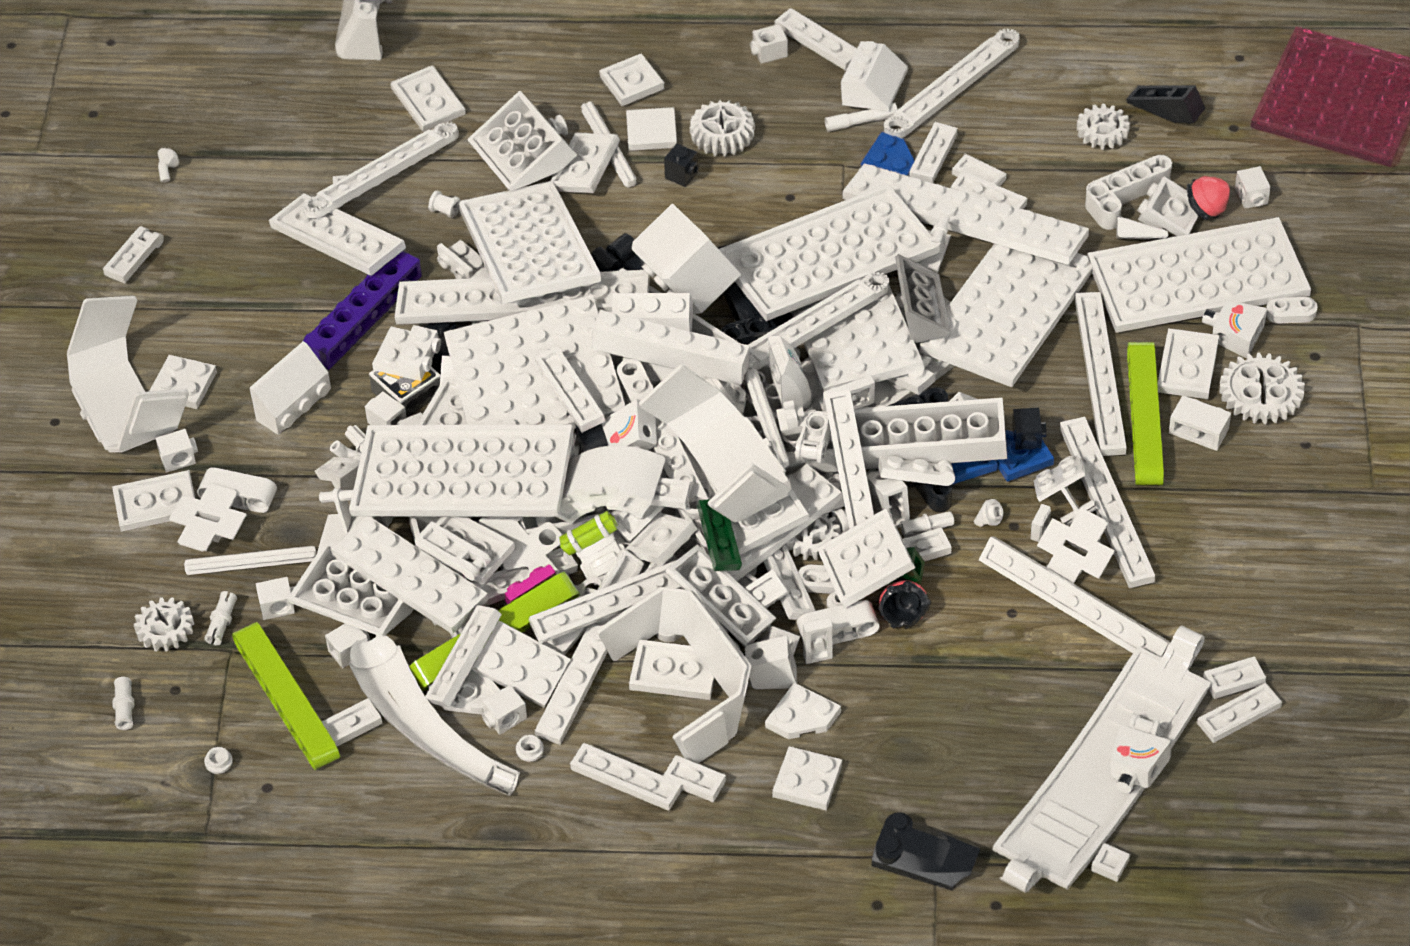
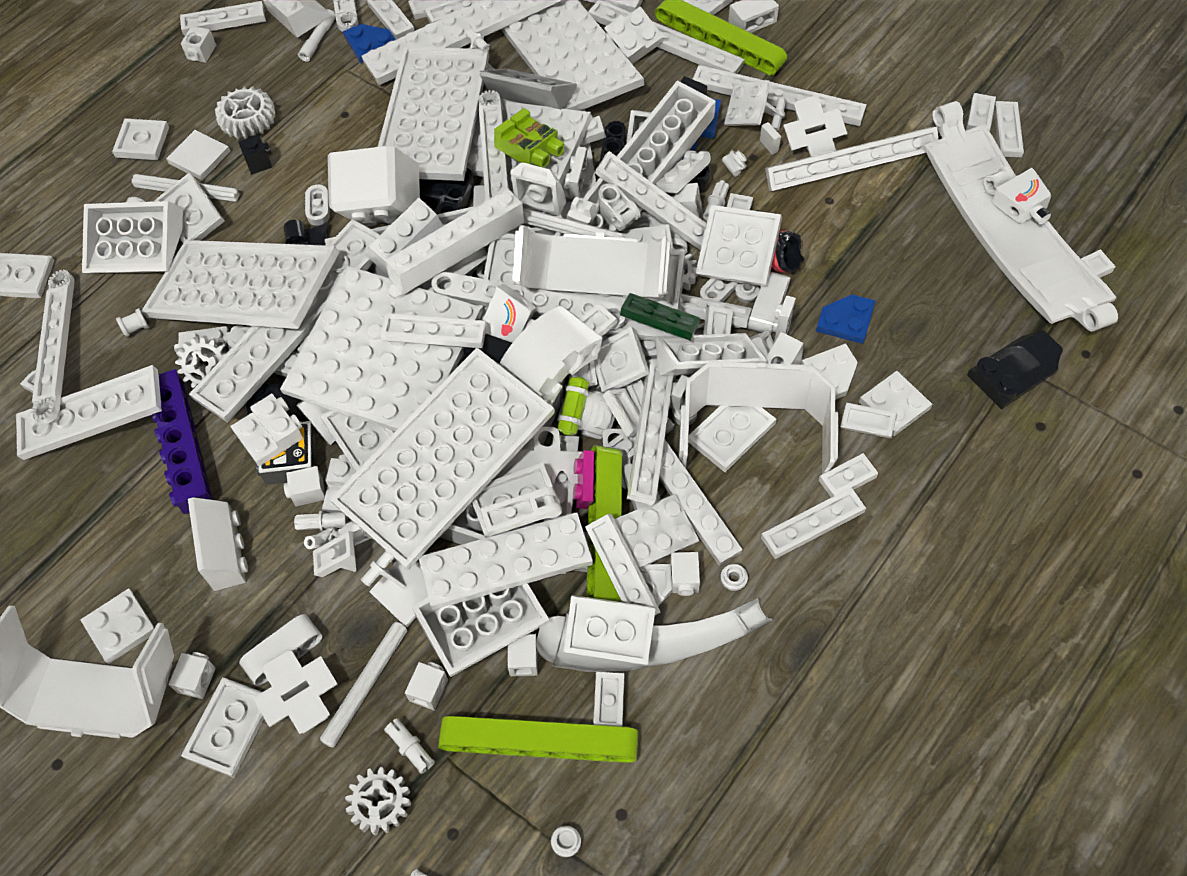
camera: 55 degrees left, 10 degrees up
none -> white gear [175,336,228,388]
none -> lime hips [494,108,564,168]
none -> white plate [564,595,656,665]
none -> white plate [605,7,665,64]
none -> blue plate [816,294,876,344]
none -> white tile [840,403,898,439]

